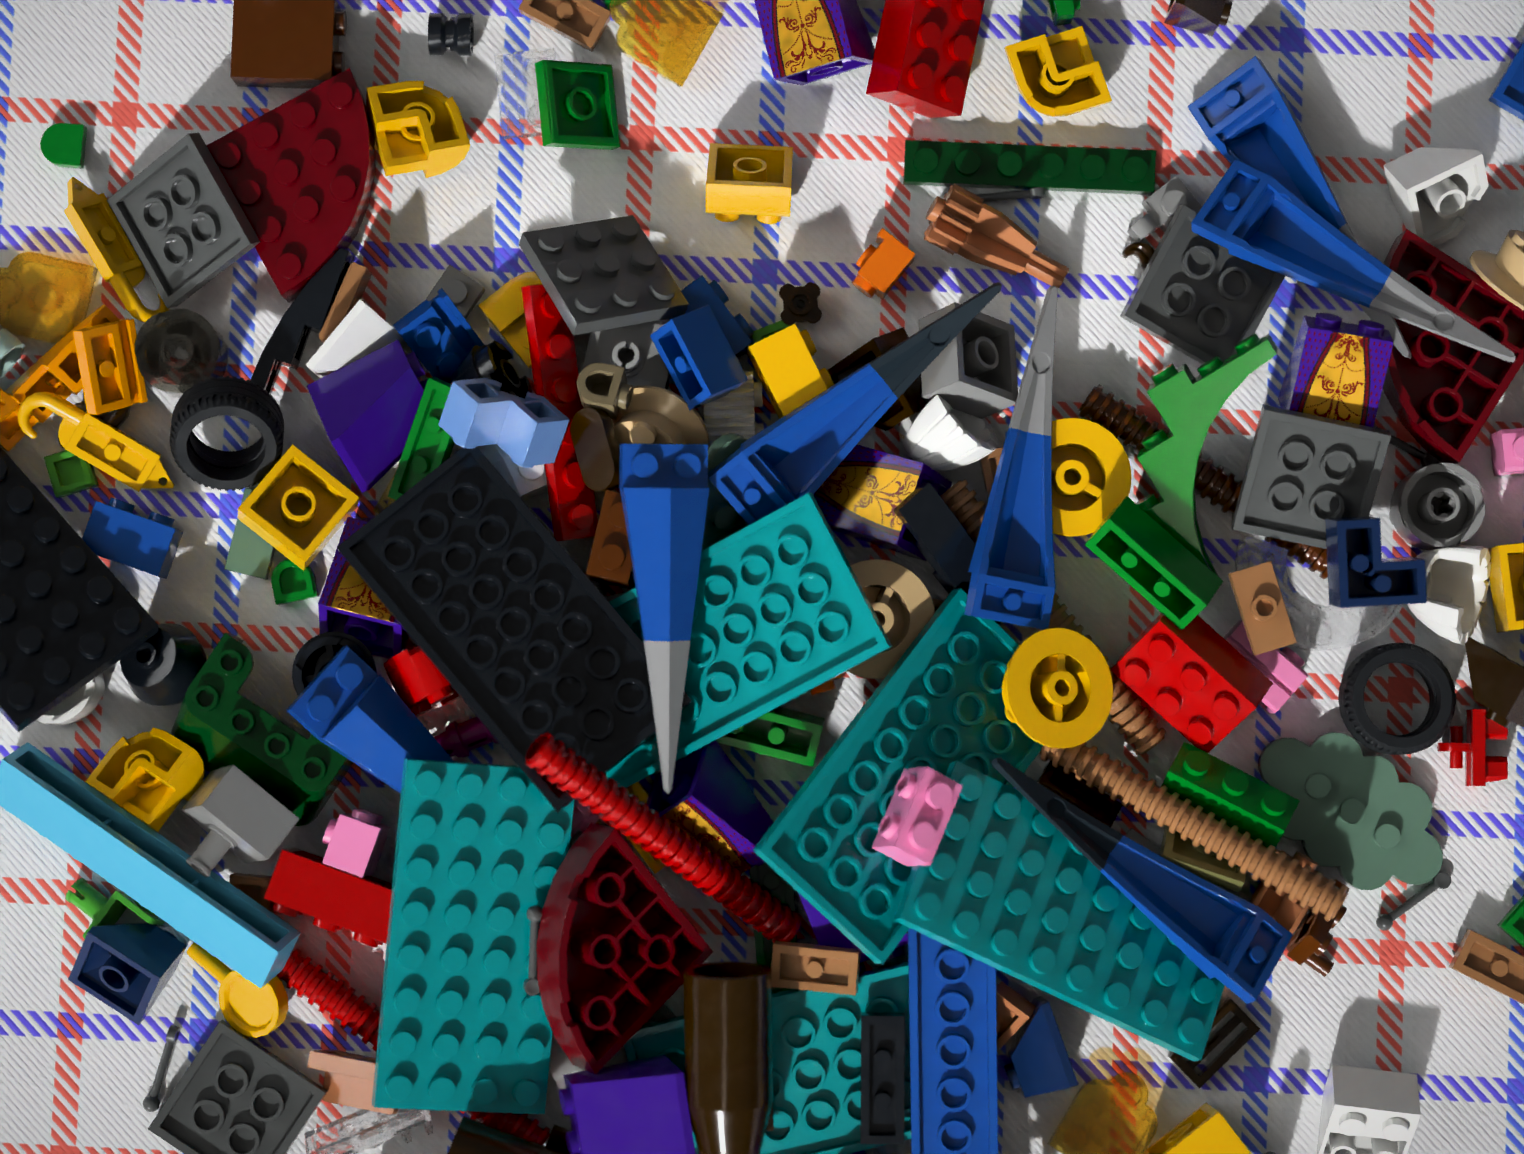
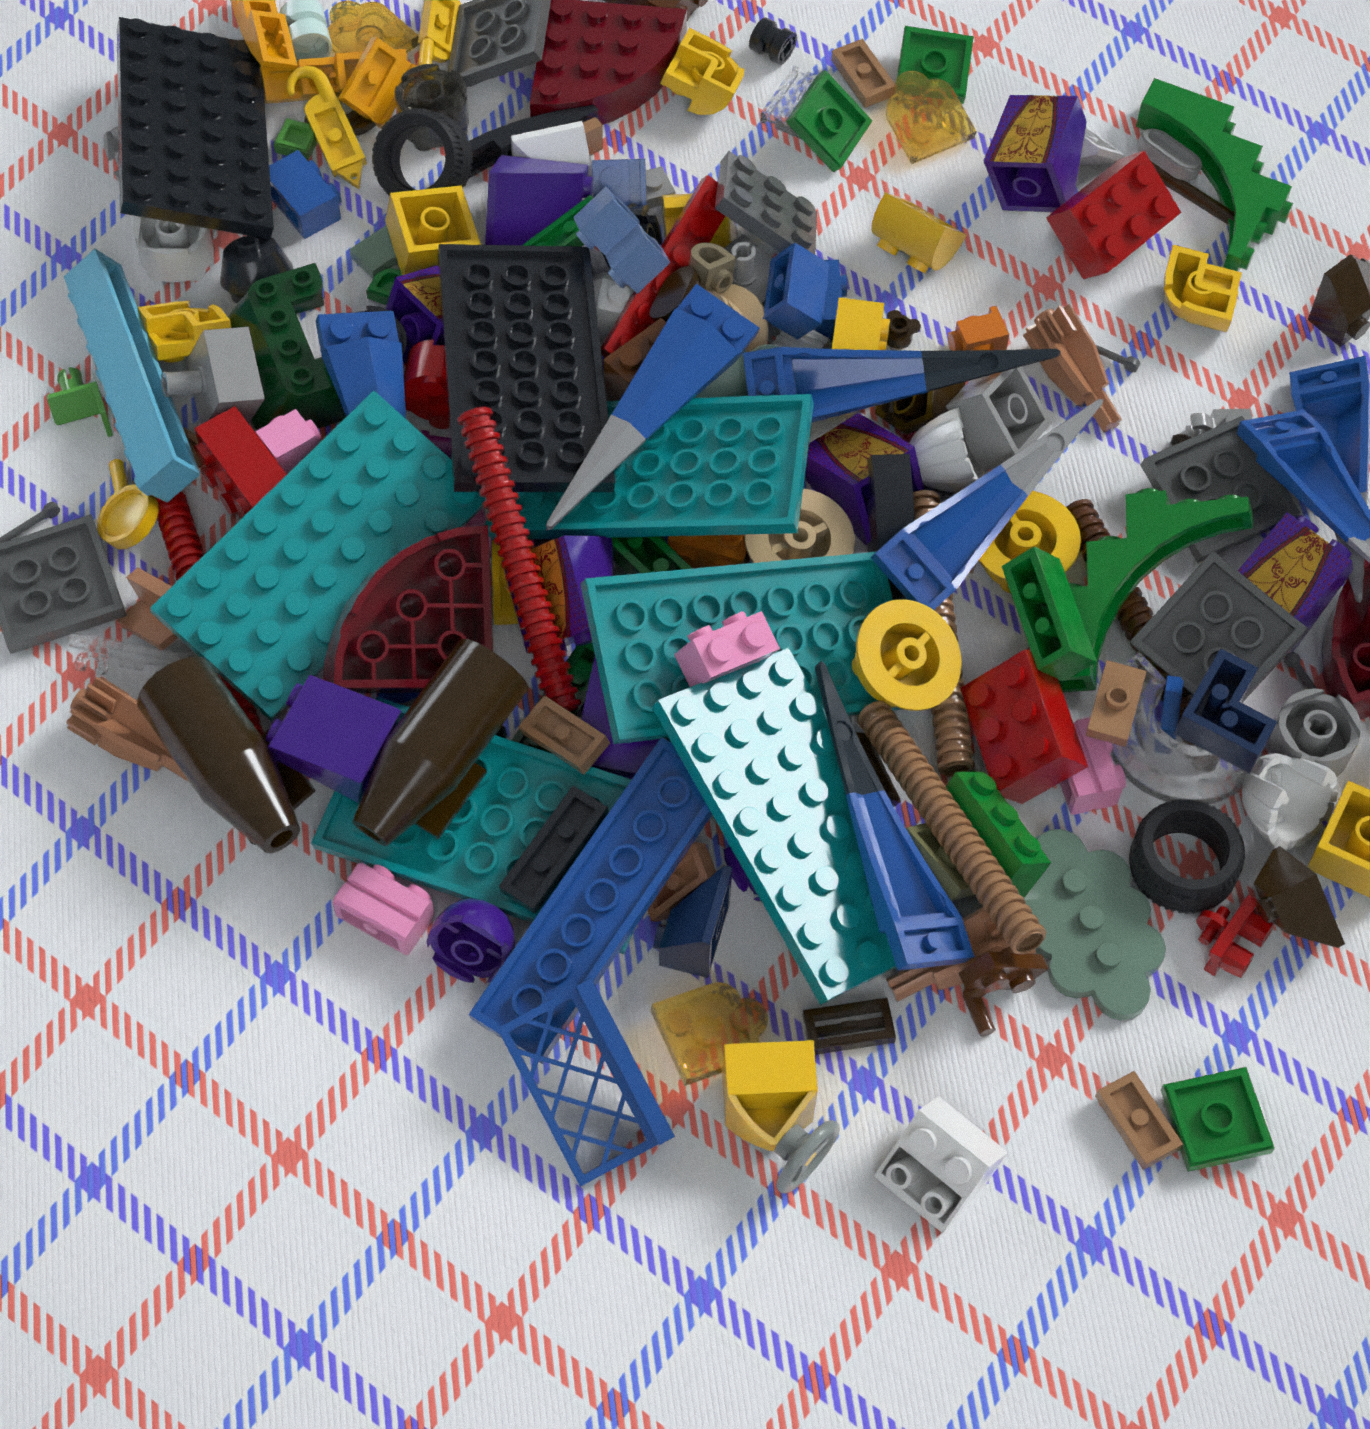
camera: 35 degrees right, 25 degrees down
dark blue slope [68,923,187,1025] -> none
dark grey hinge [523,905,542,996] -> none
dark green plate [903,140,1156,195] -> none
dark grey hinge [1376,872,1451,931] -> none
none -> blue tile [1158,676,1184,749]

